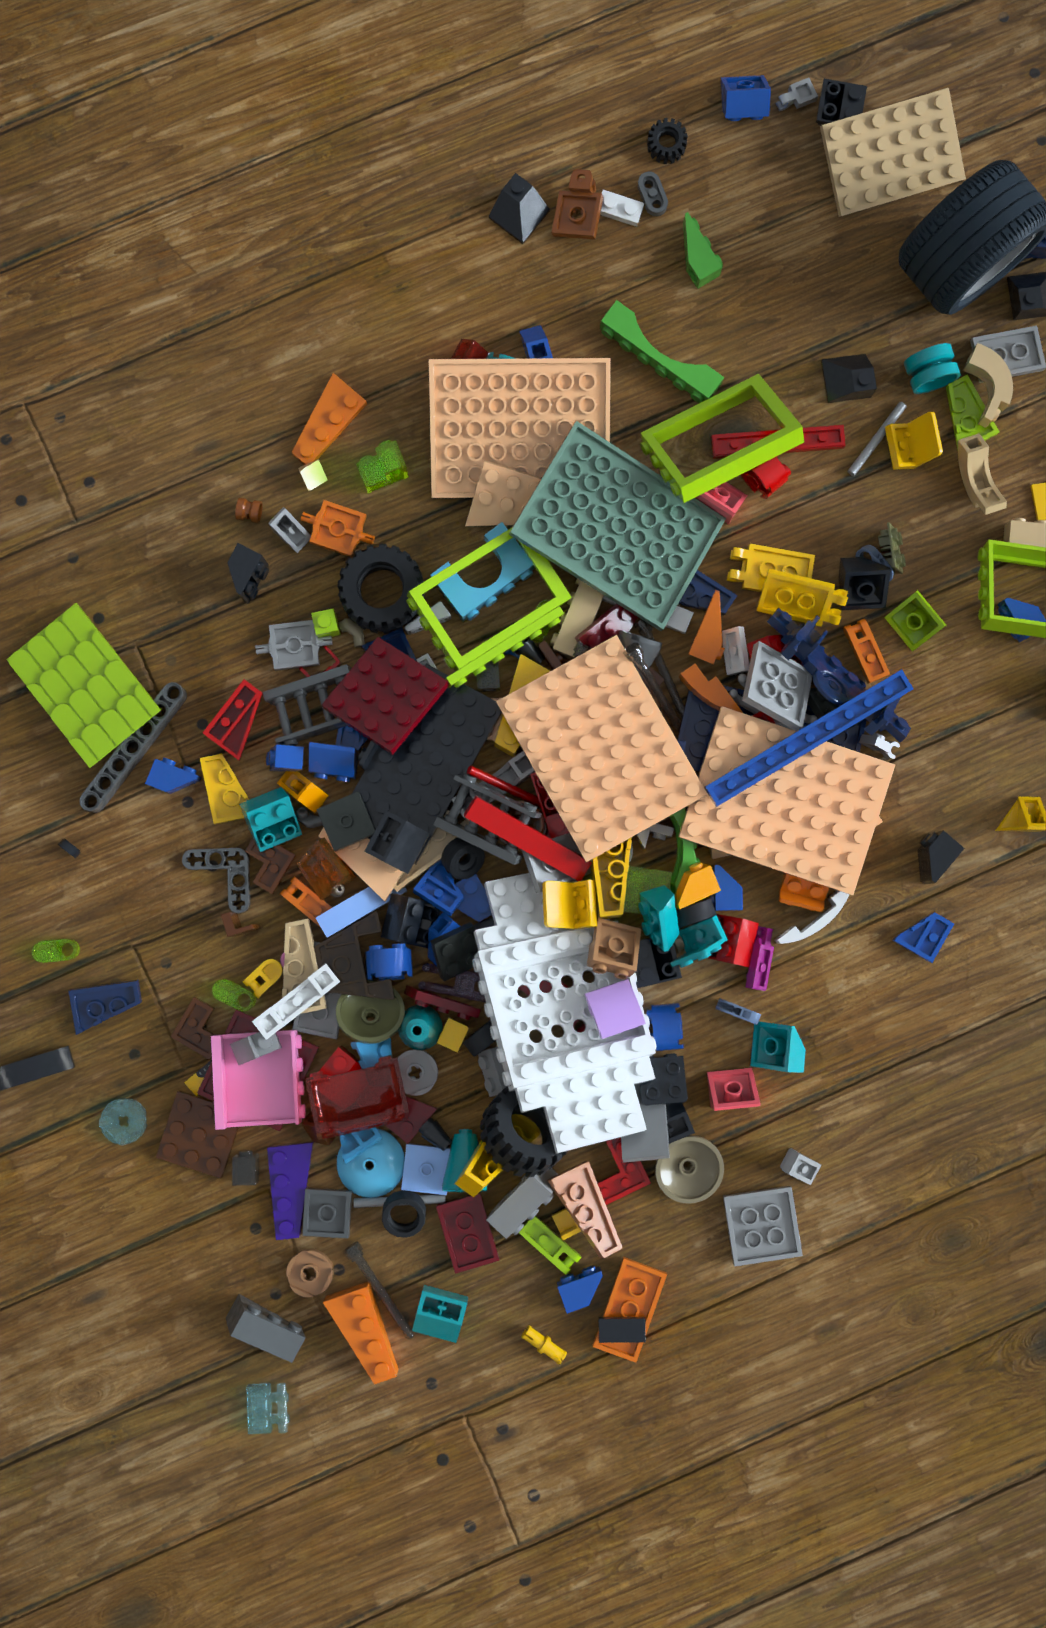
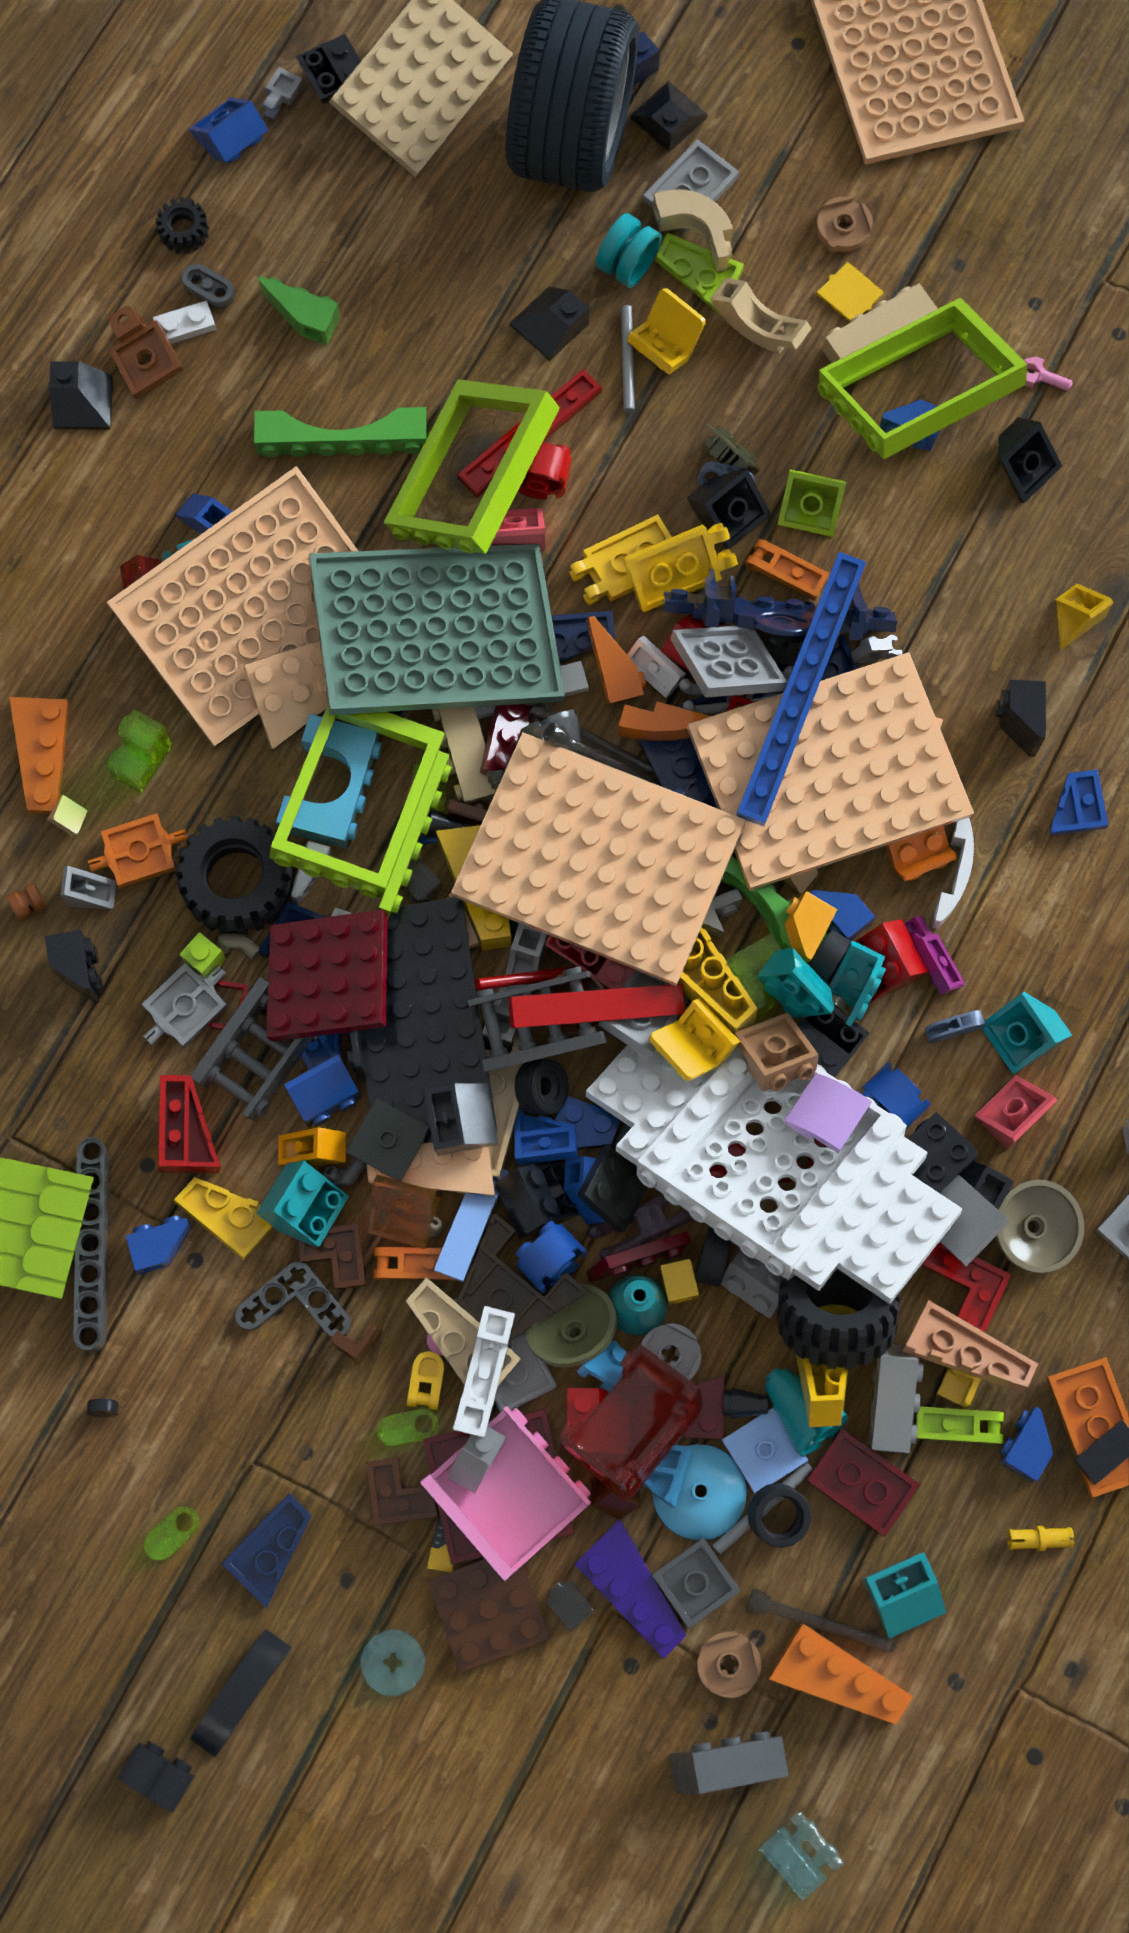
camera: 35 degrees left, 10 degrees down
blue slope [266,744,304,771] -> none

